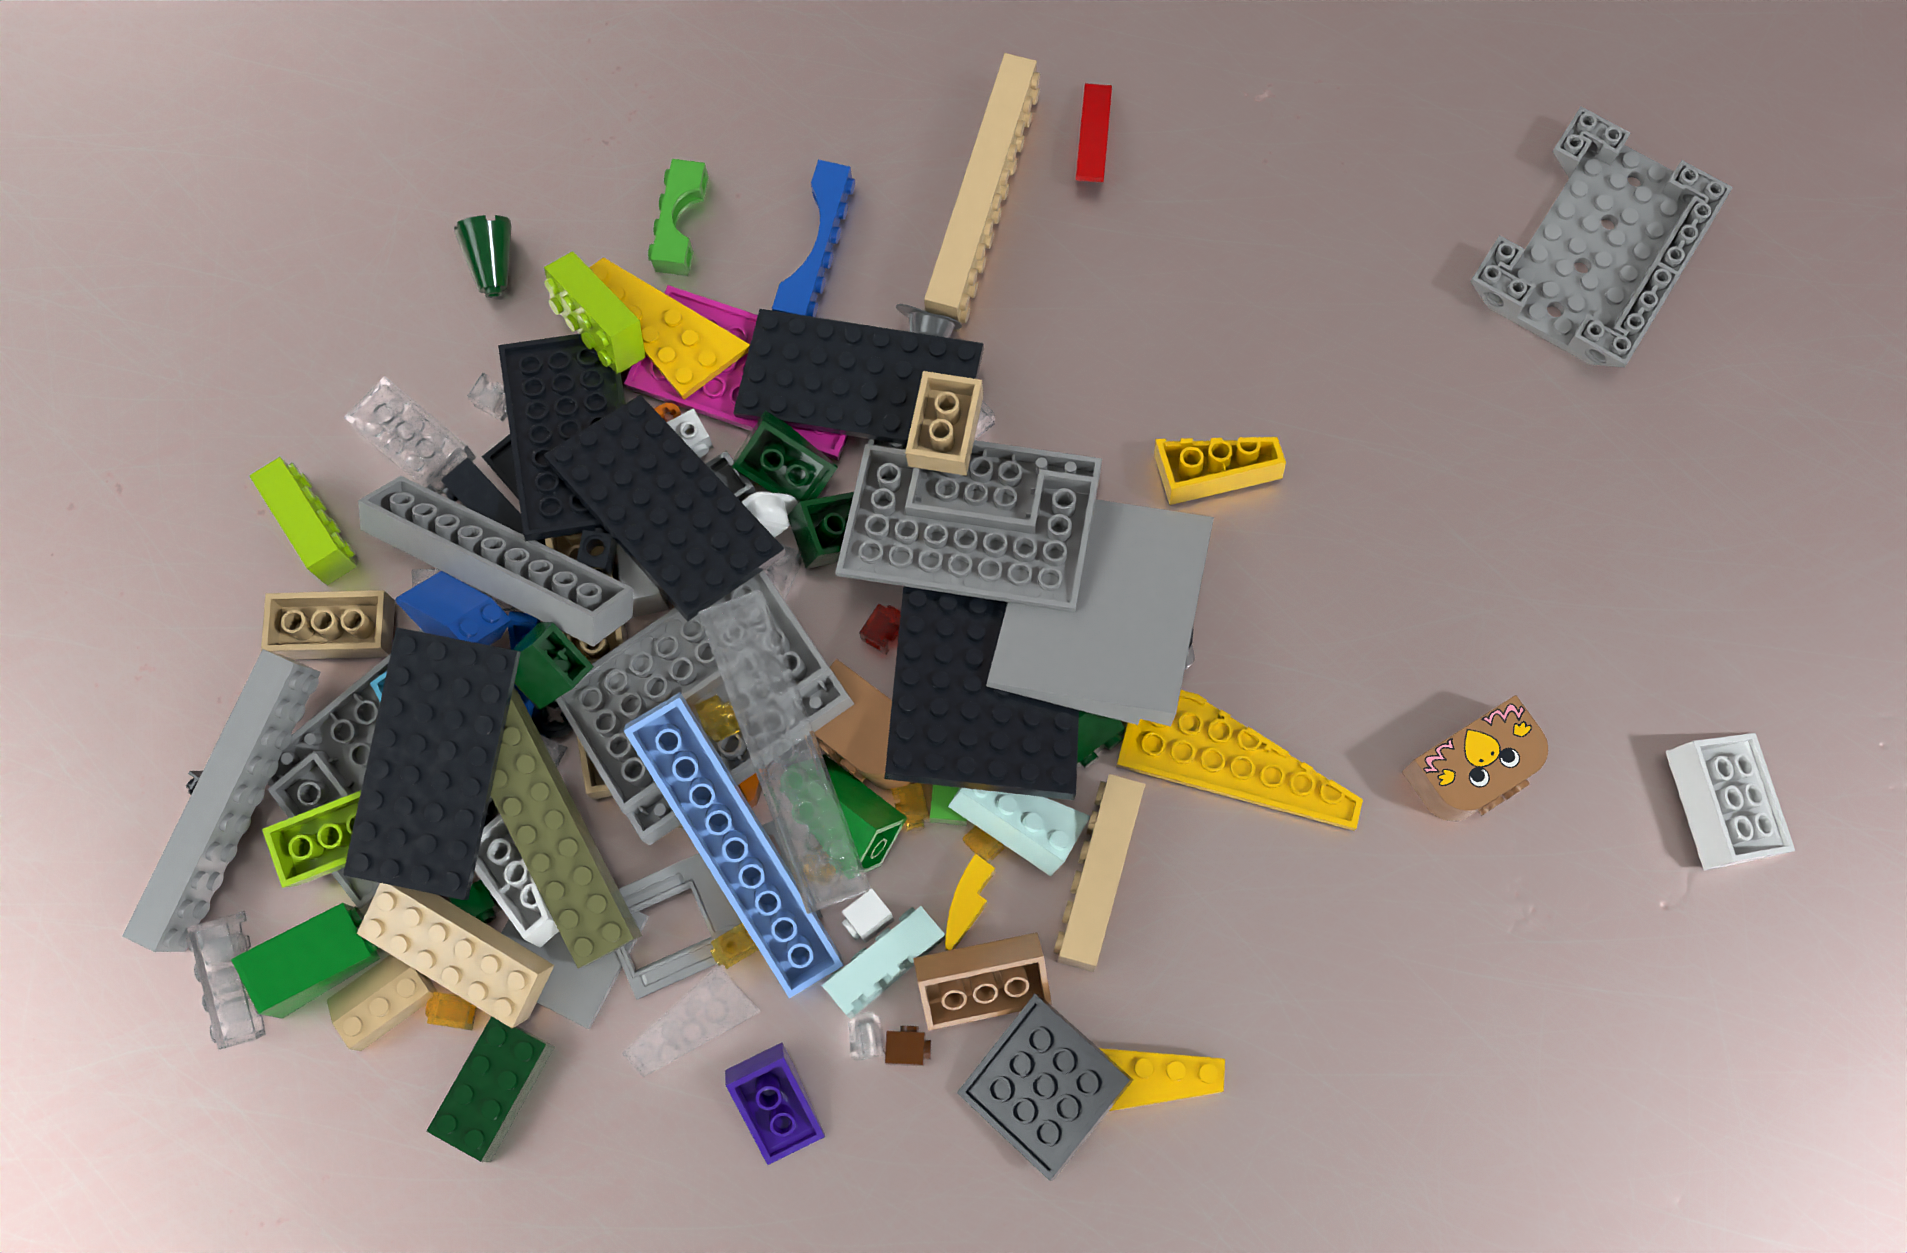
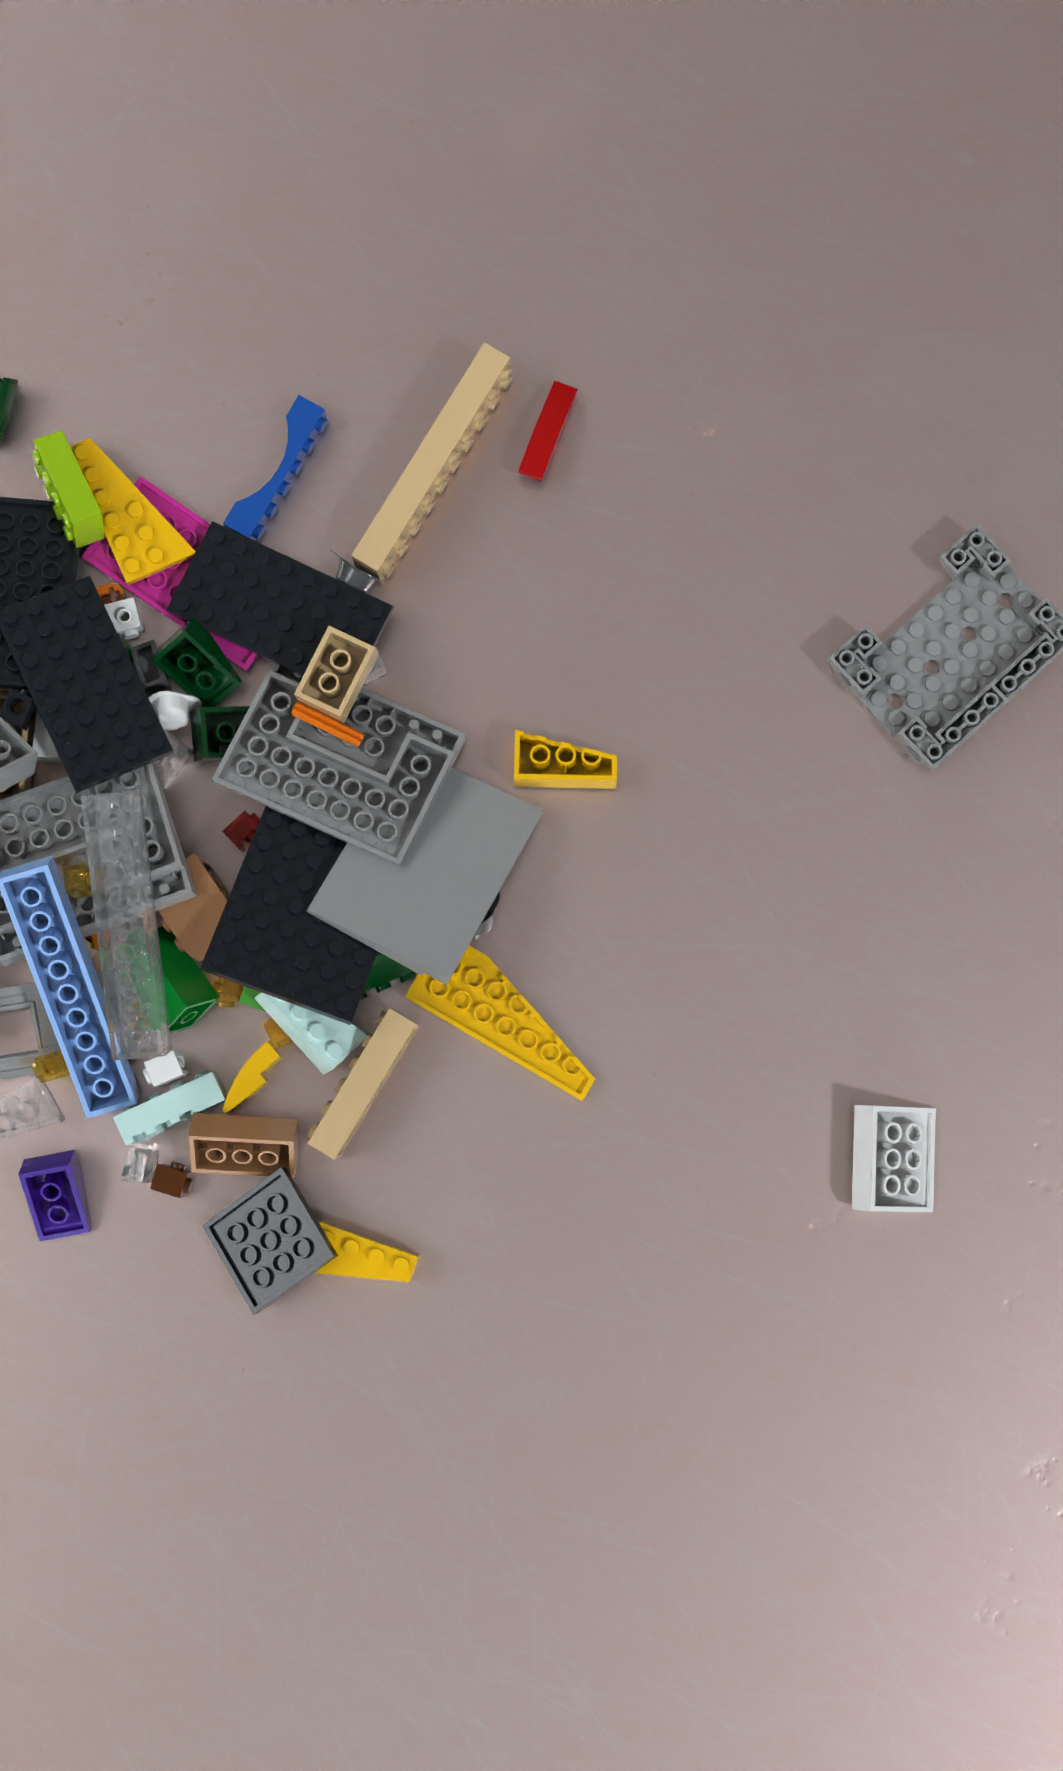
camera: 10 degrees right, 10 degrees up
bright green arch [648,159,709,276] -> none
medium nougat brick [1402,695,1548,821] -> none
none -> orange axle [291,702,364,746]

